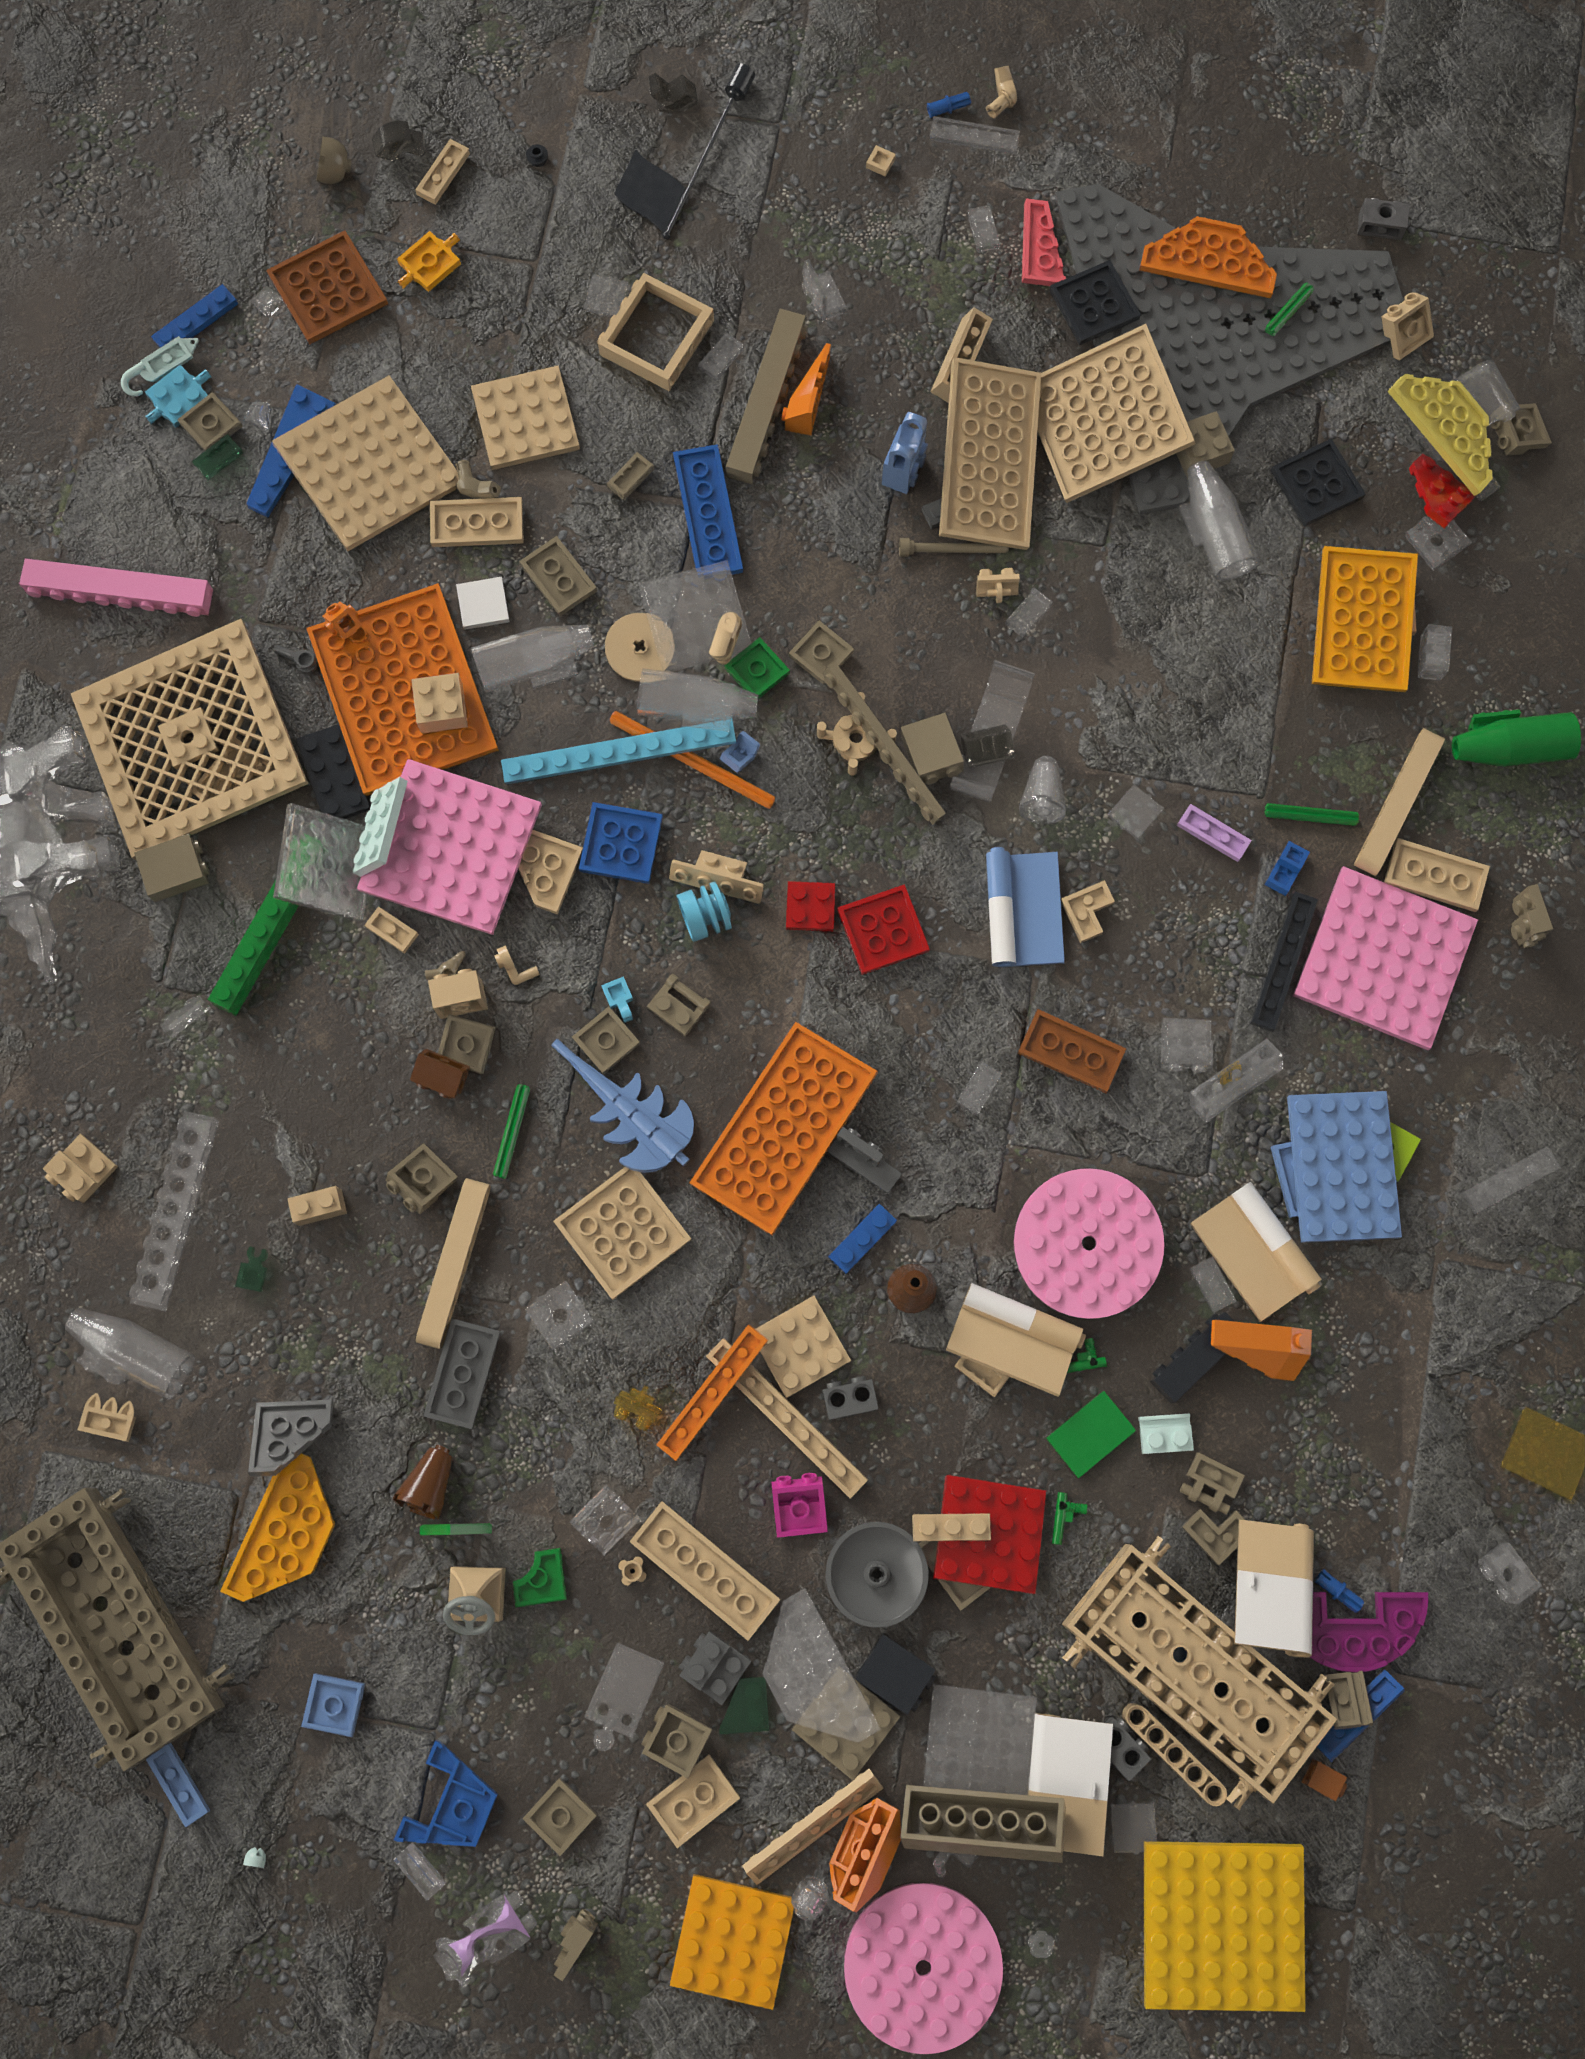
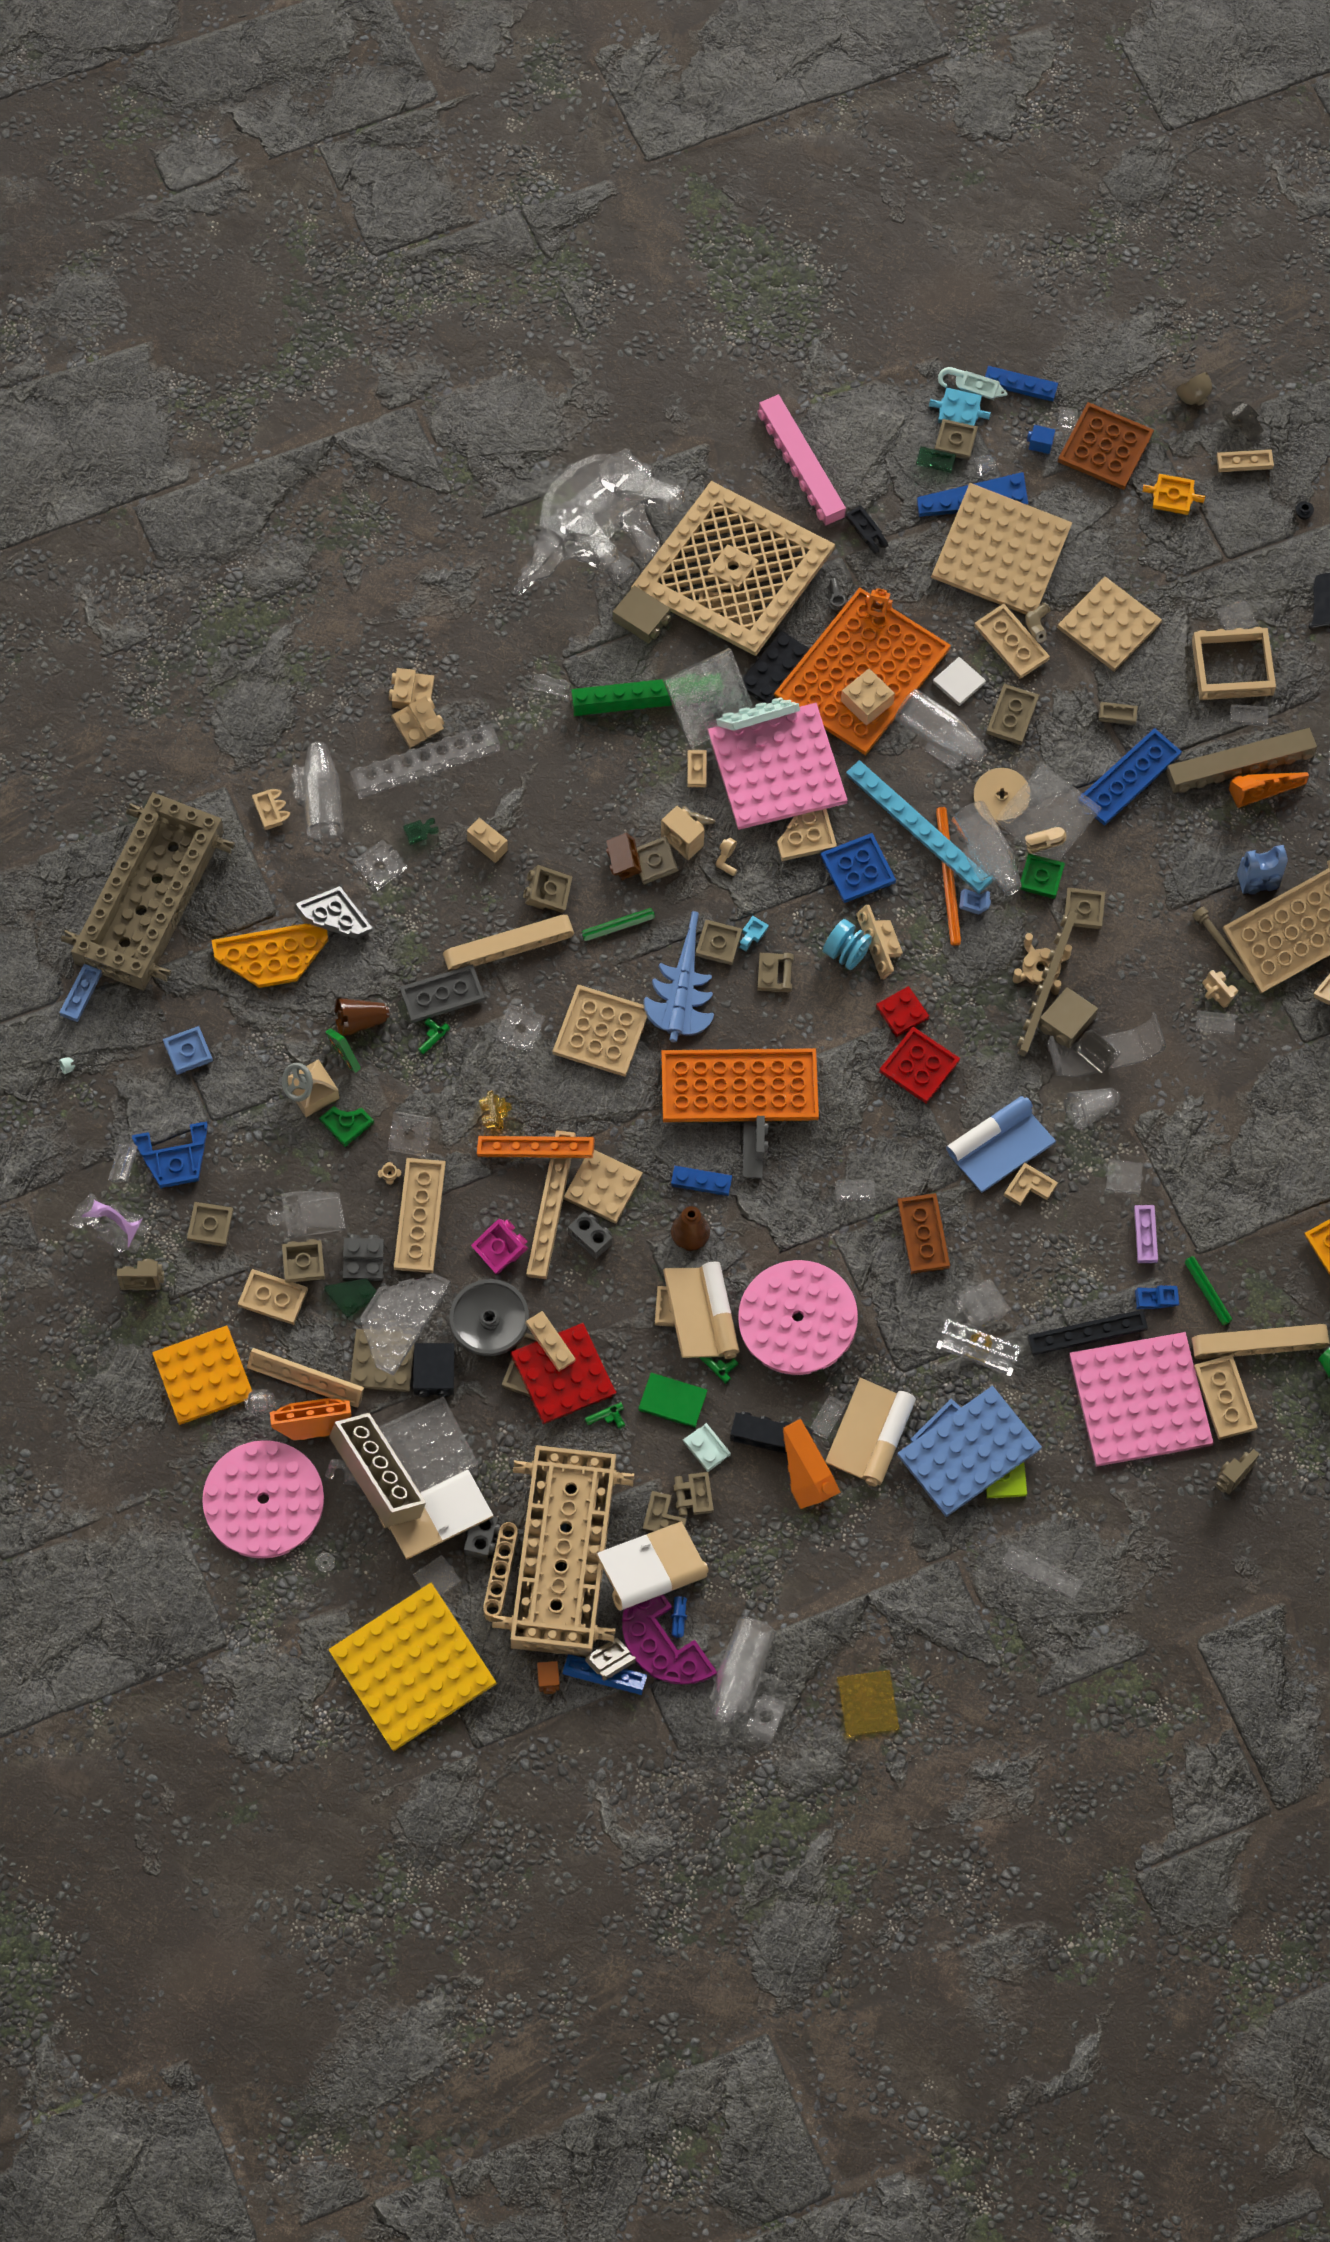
camera: 55 degrees right, 10 degrees down
none -> clear piece [353,839,407,890]
none -> tan plate [391,696,444,748]
none -> green hose [418,1018,450,1055]
none -> clear piece [709,1617,777,1723]
none -> black hinge [845,505,889,554]
none -> blue brick [1027,425,1056,454]

